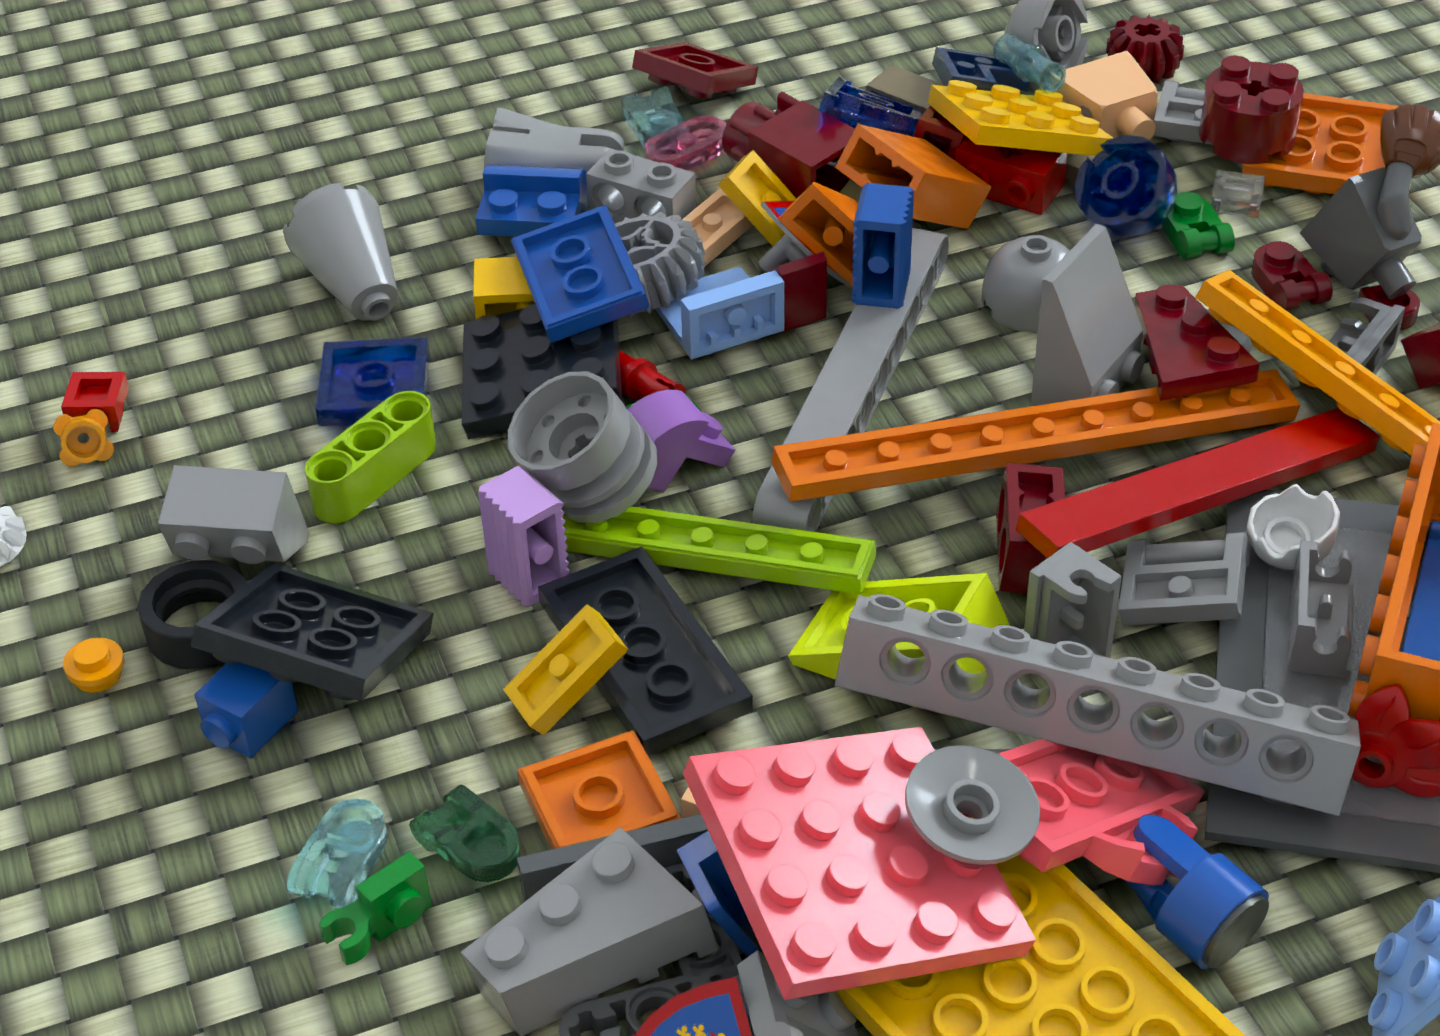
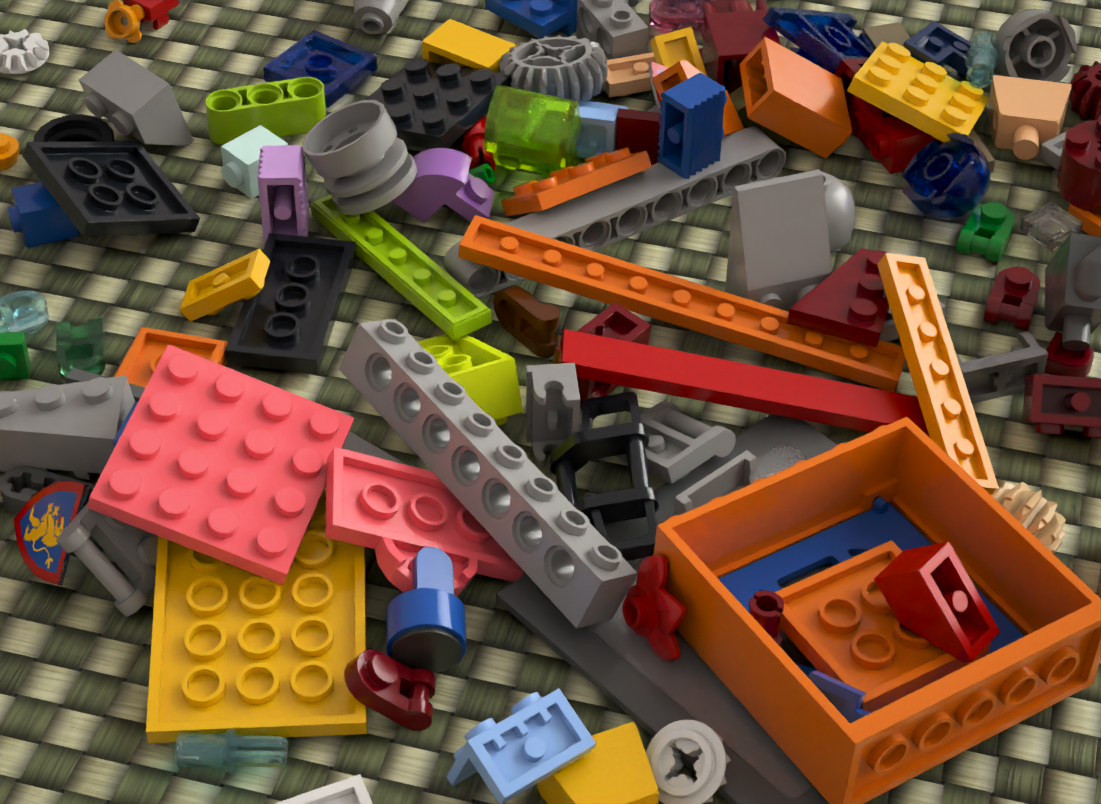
camera: 35 degrees right, 0 degrees up
blue tile [511,205,650,343] -> none
light grey dish [905,745,1040,865] -> none
white hair [1246,484,1340,570] -> none
none -> light aqua brick [221,125,288,199]
none -> dark red plate [344,649,437,731]
none -> clear neon green brick [484,85,581,177]
none -> reddish brown plate [493,285,560,357]
none -> orange plate [500,147,652,216]
none -> black bar [549,392,659,561]

